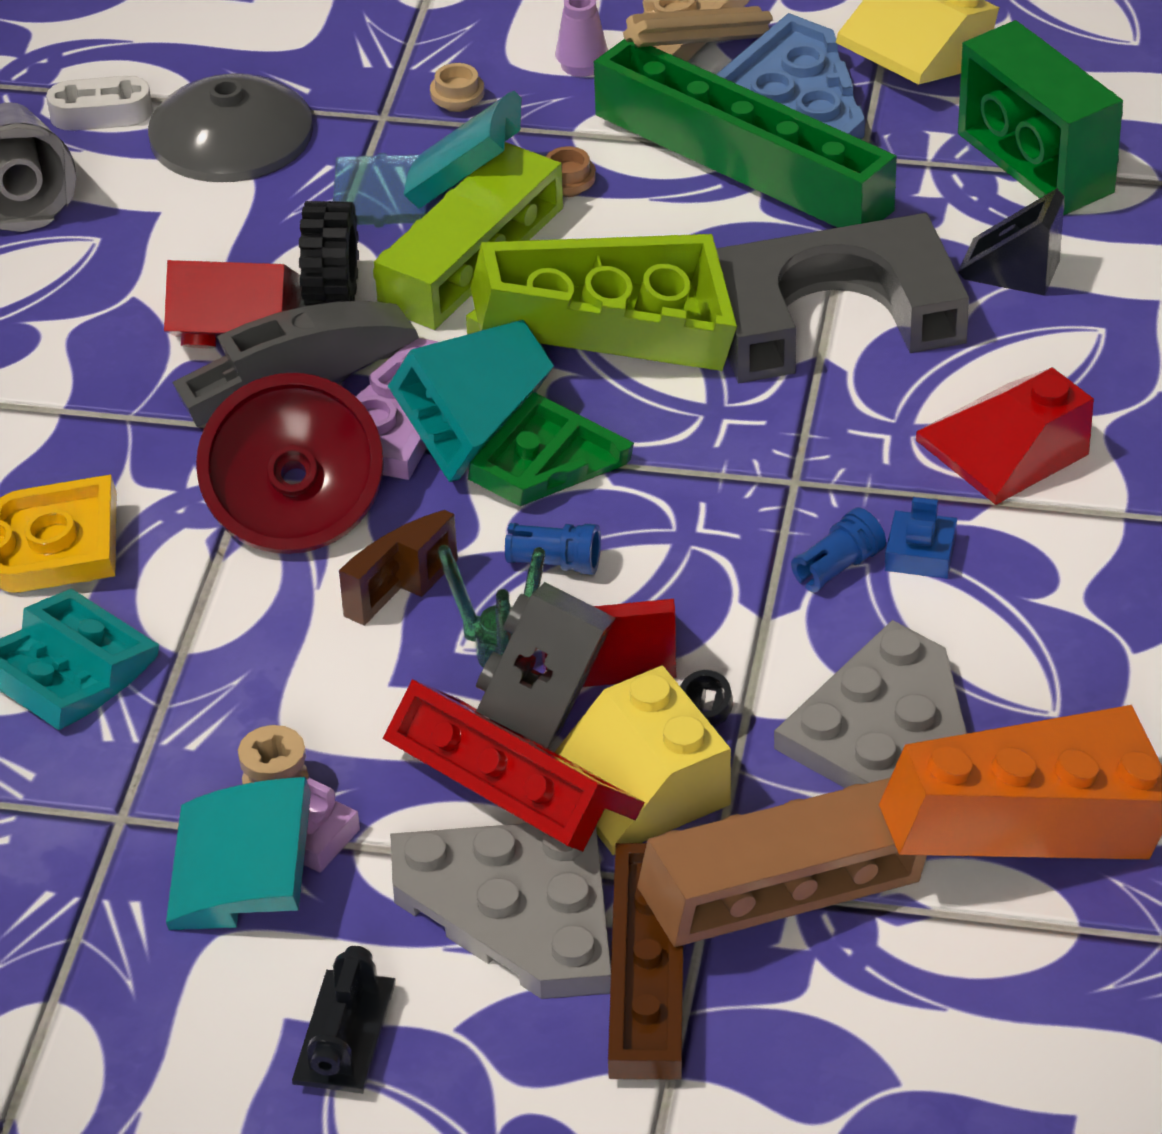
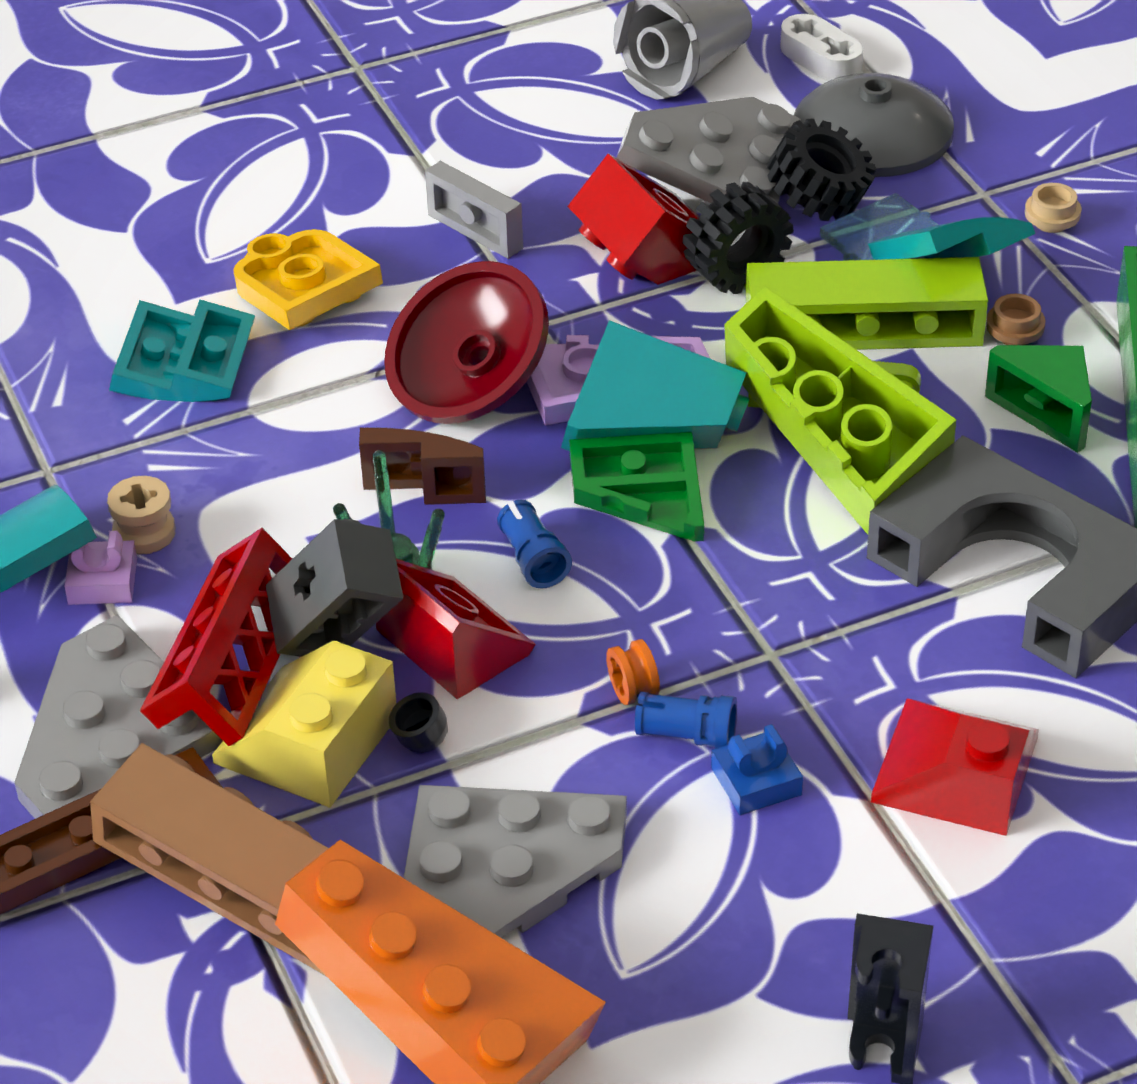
camera: 55 degrees right, 0 degrees up
dark grey slope [172,301,419,427] -> none
none -> light grey plate [425,160,523,259]
none -> orange bush [606,639,660,705]
none -> light grey plate [616,97,801,204]
none -> black tyre [767,119,876,221]
none -> green slope [985,345,1092,453]

